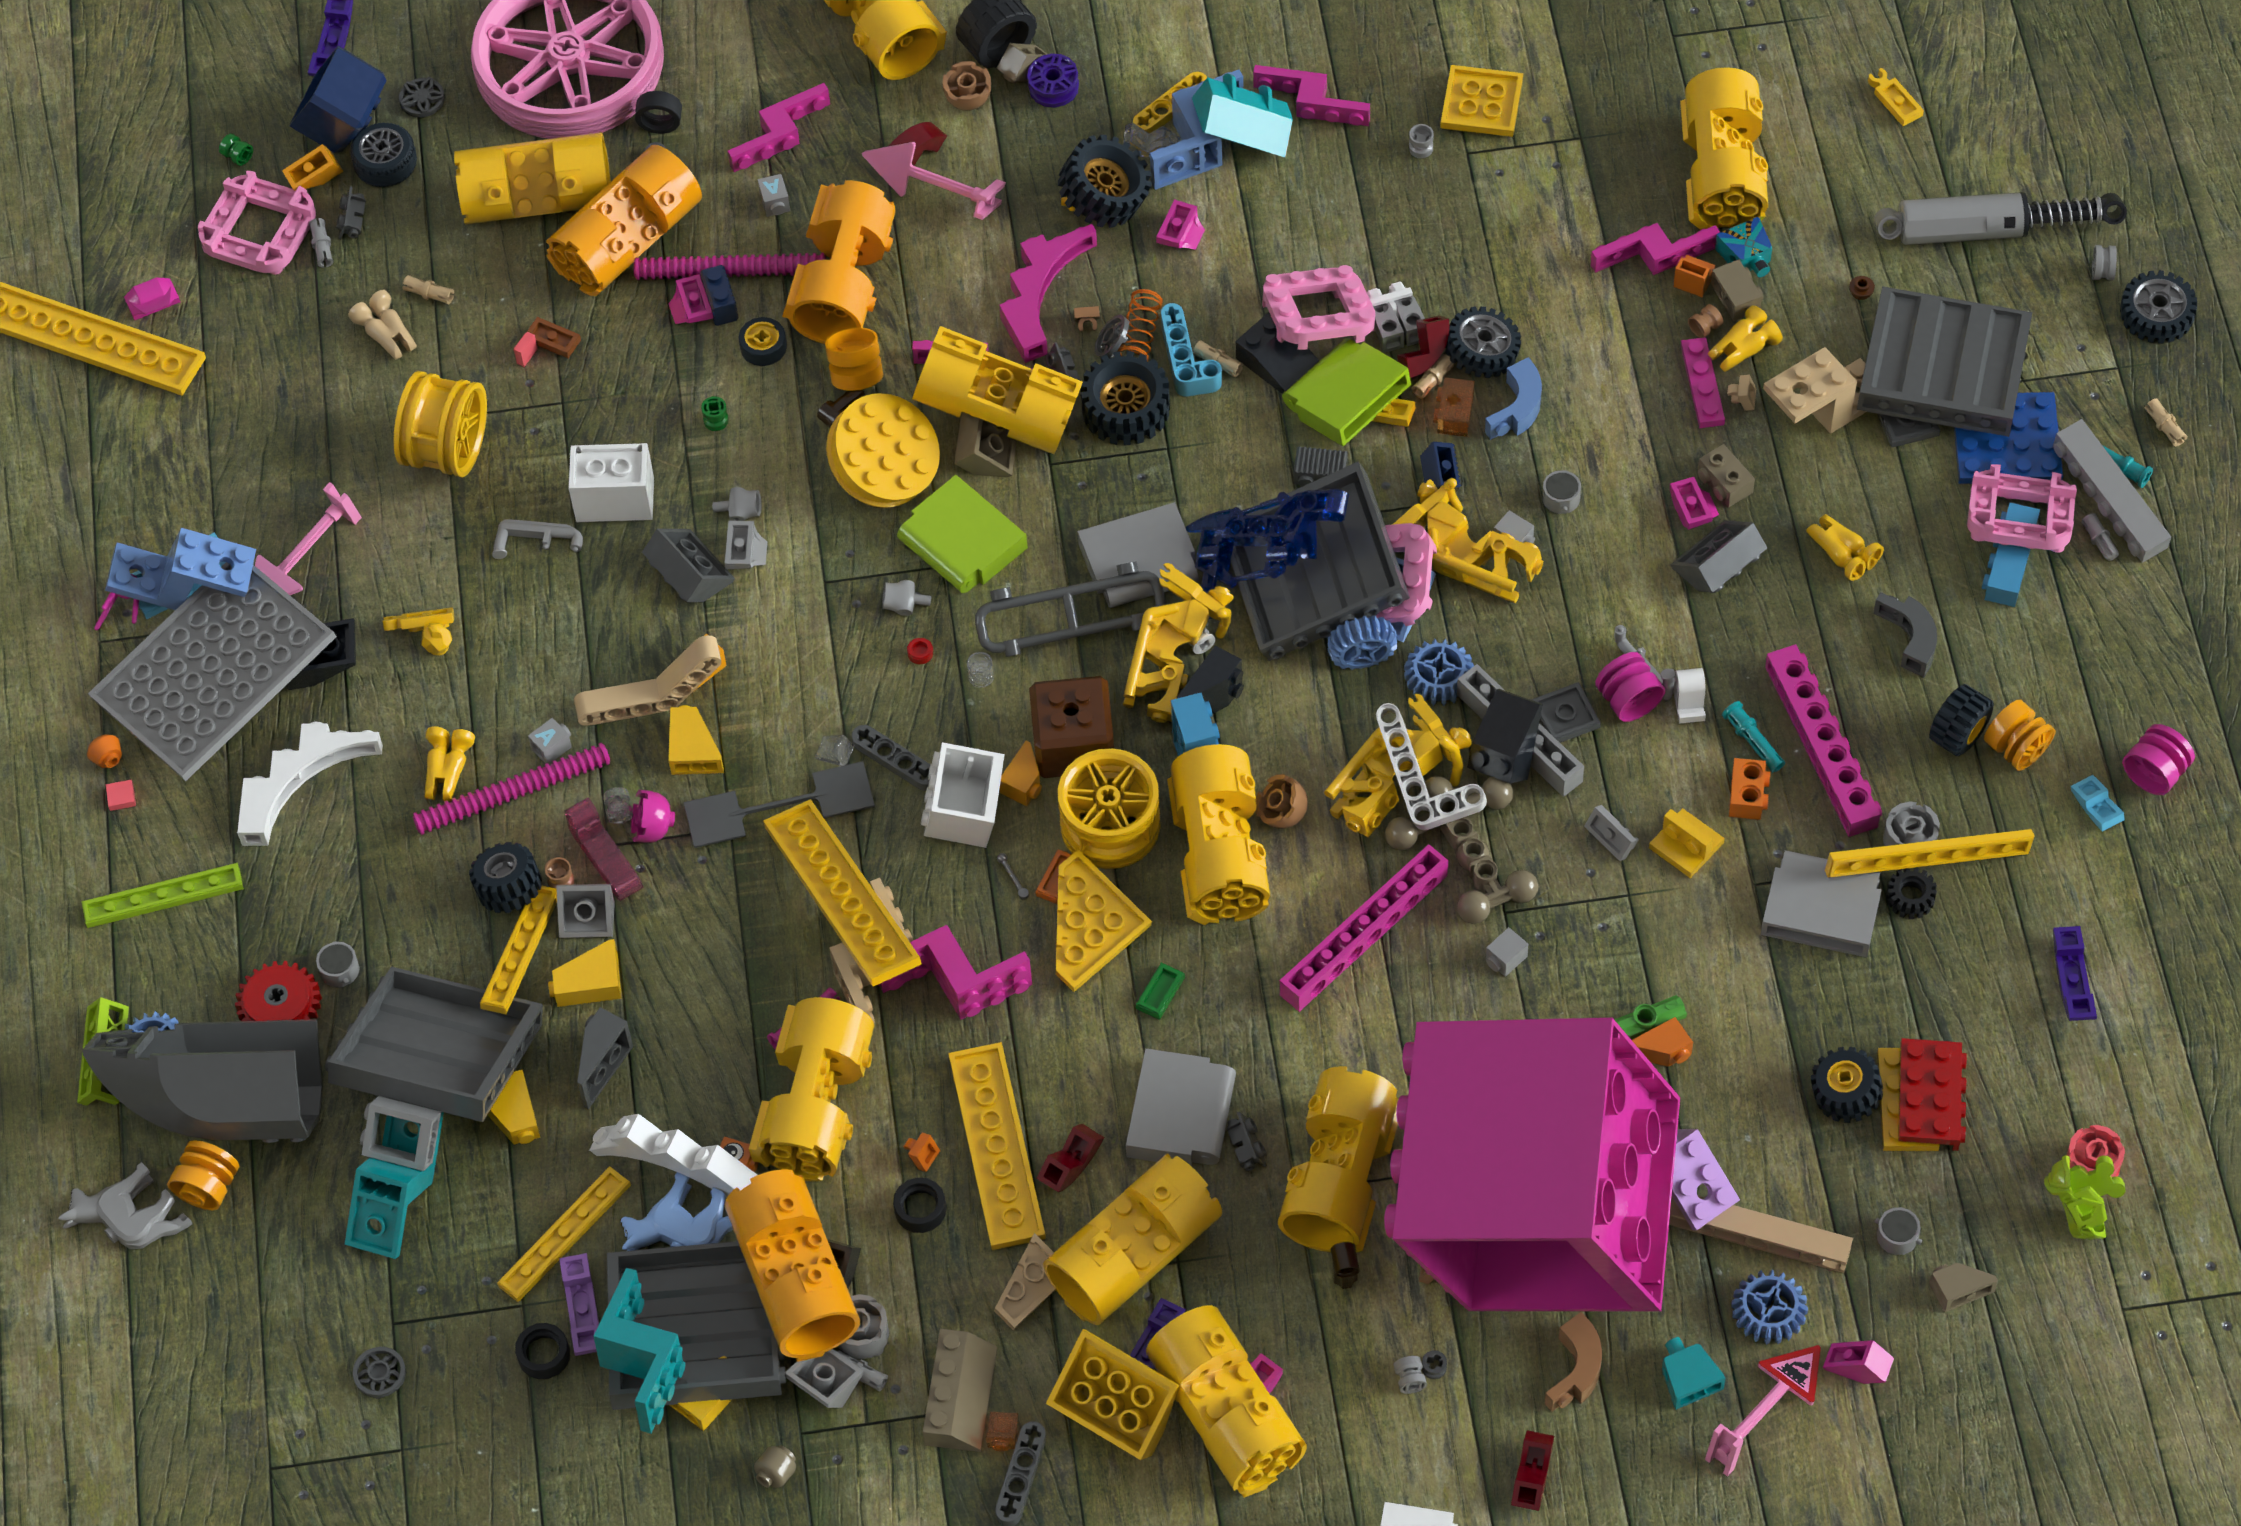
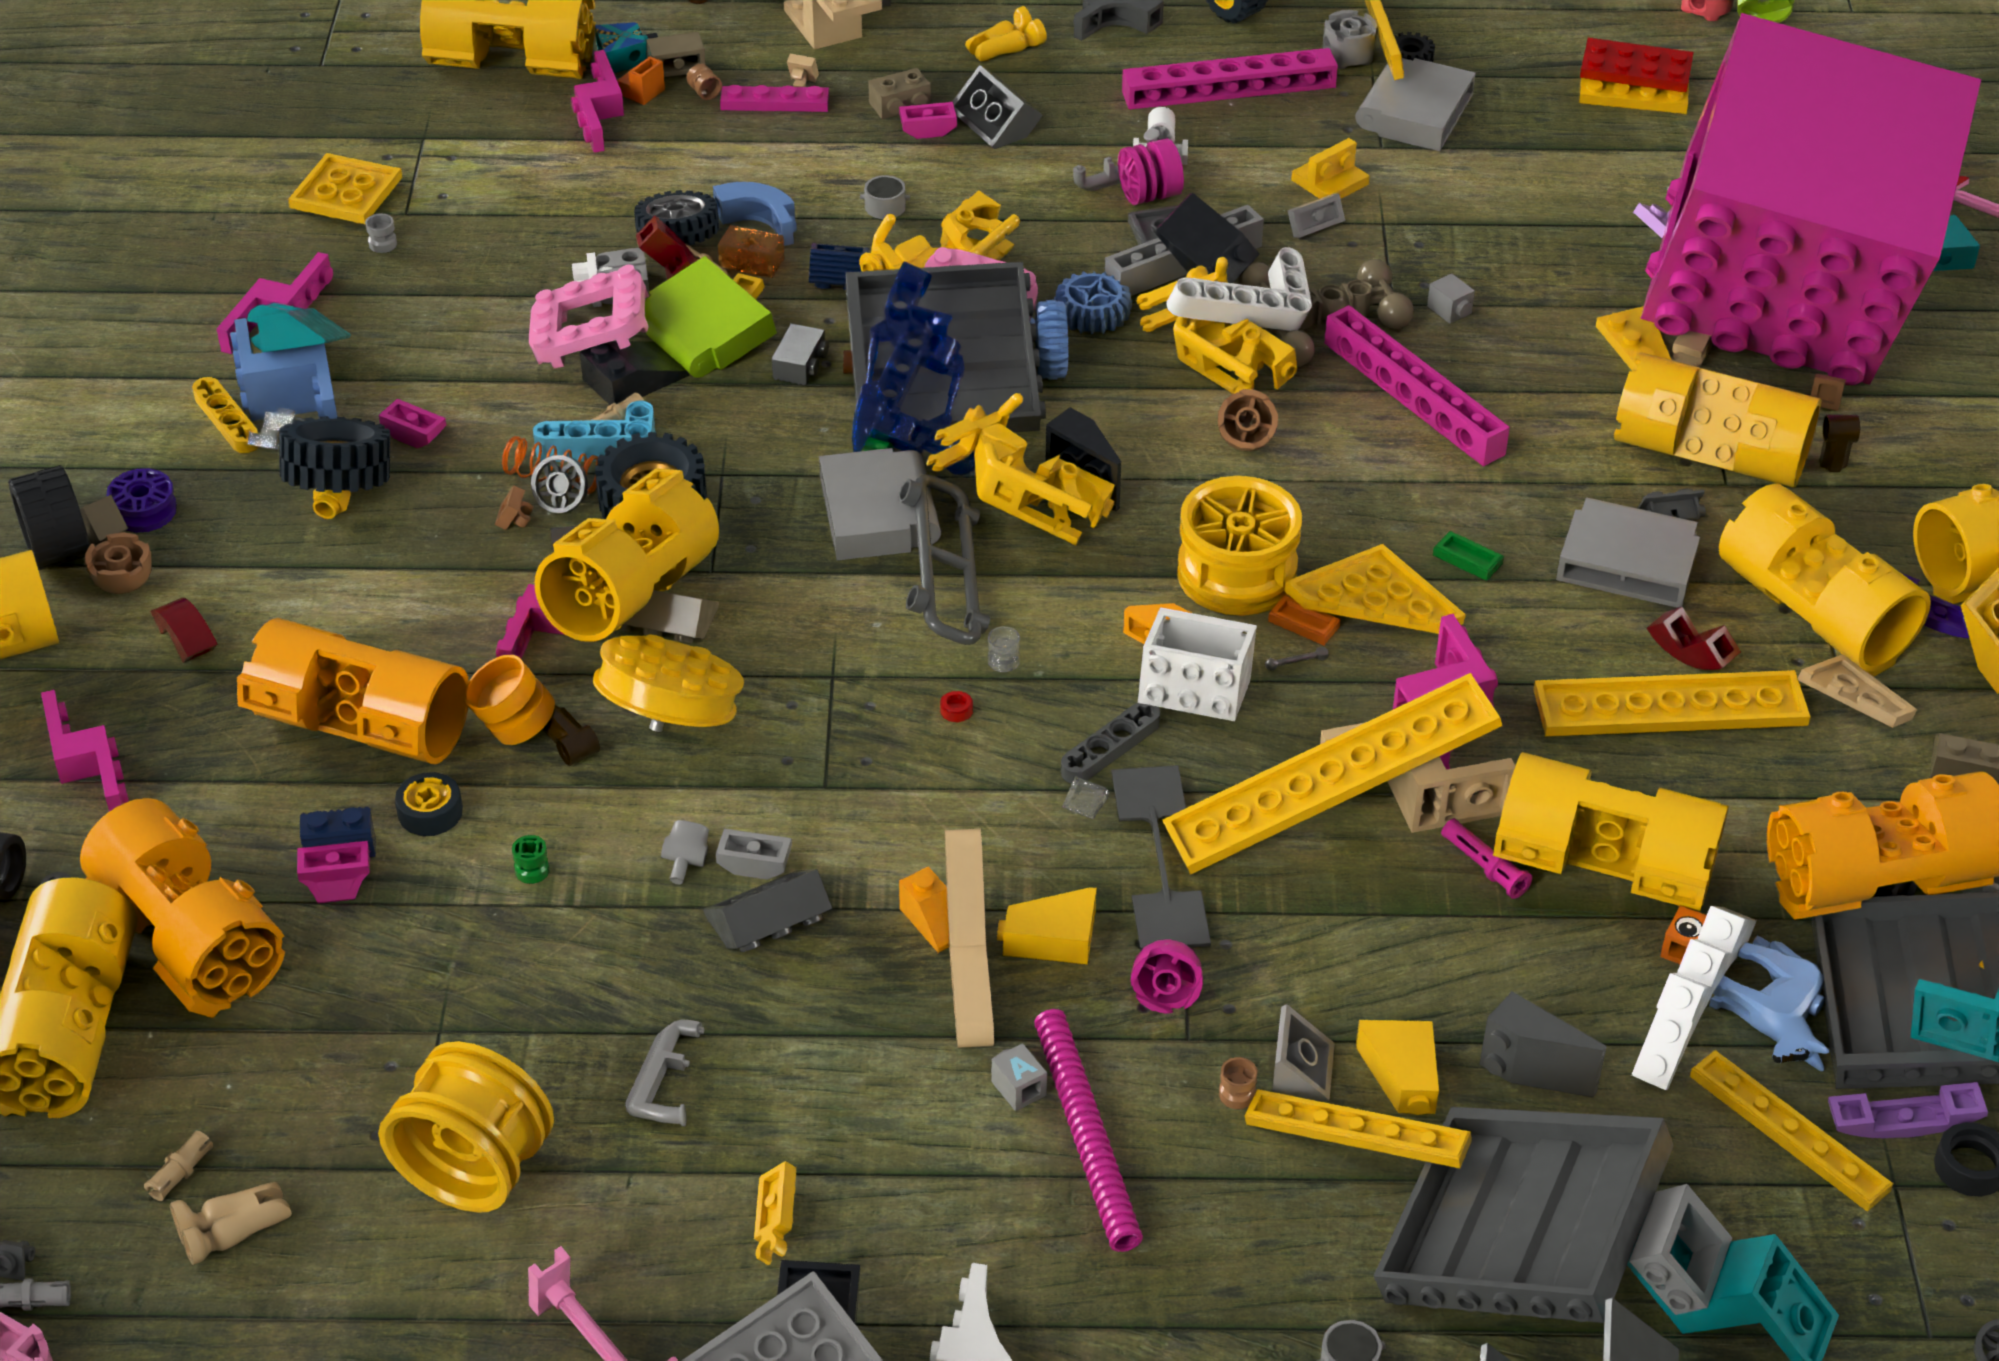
camera: 85 degrees left, 15 degrees down
yellow rock [421,623,452,656] -> none
yellow piece [425,726,475,801] -> none
black wheel [469,842,542,913] -> none
coral tile [514,332,538,367] -> none
dark orange plate [527,317,581,359] -> none
clear pink beam [564,798,643,901] -> none
white container [569,443,654,522] -> none
clear wheel [603,788,633,824] -> none
dark pink piece [634,252,826,280] -> none
light grey brick [757,174,790,217] -> none
bright pink piece [862,142,1006,220] -> none
light grey piece [882,580,931,616] -> none
black tyre [893,1177,946,1233] -> none
lime piece [897,475,1028,593] -> none
orange tile [903,1132,940,1172] -> none
dark pink arch [999,224,1097,363] -> none
reddish brown plate [1029,676,1114,778] -> none
yellow cylinder [1167,744,1270,925] -> none
dark azure brick [1171,693,1220,756] -> none
light grey wheel [1393,1356,1427,1394] -> none
dark grey bush [1422,1350,1447,1379] -> none
light grey brick [1494,510,1535,544] -> none
medium nougat arch [1545,1312,1602,1412] -> none
bright green piece [1615,995,1687,1040] -> none
orange slope [1632,1017,1693,1067] -> none
yellow piece [1708,305,1783,372] -> none
teal pin [1722,701,1786,773] -> none
orange brick [1729,758,1770,820] -> none
black wheel [1811,1047,1883,1123] -> none

